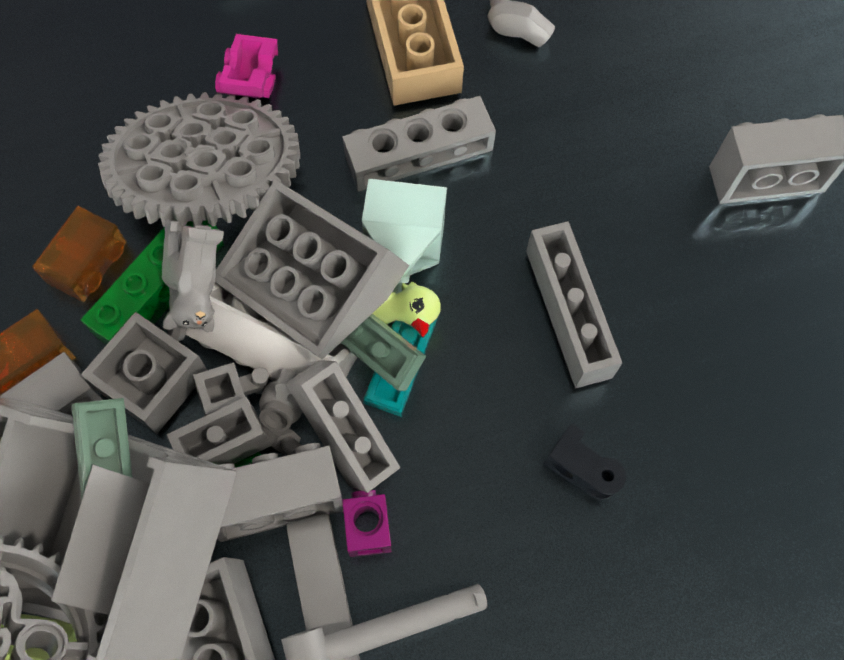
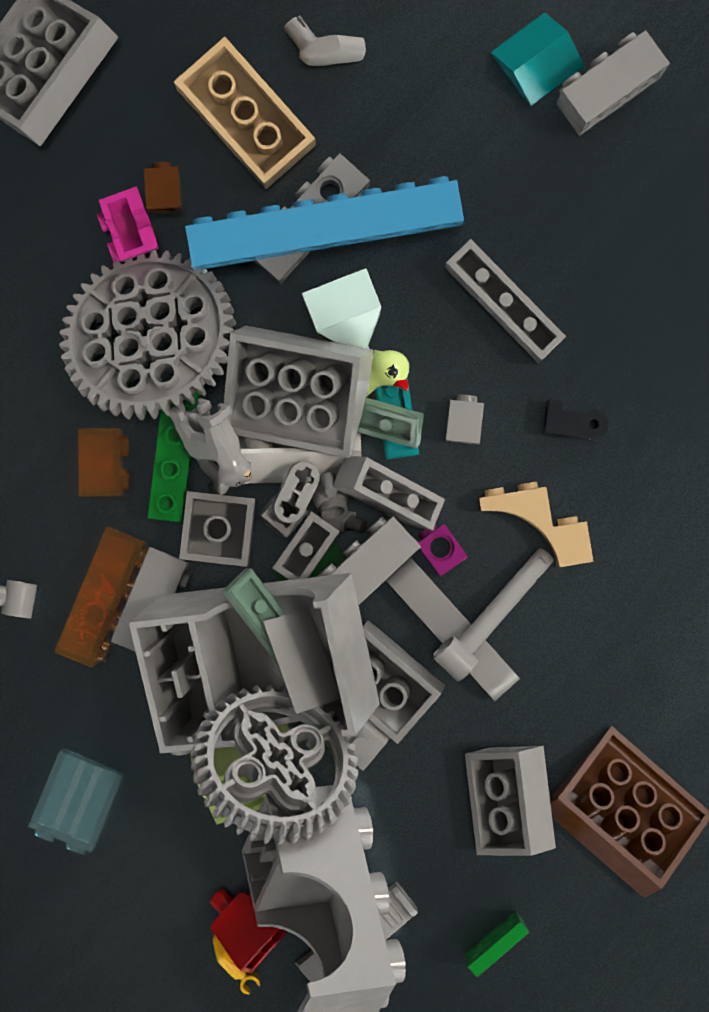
camera: 30 degrees left, 20 degrees up
none -> reddish brown brick [144,162,183,214]
none -> dark azure brick [185,176,464,271]
none -> light grey beam [272,461,320,524]
none -> light grey brick [445,394,484,445]
none -> tan arch [477,482,594,567]
none -> teal slope [490,12,584,107]

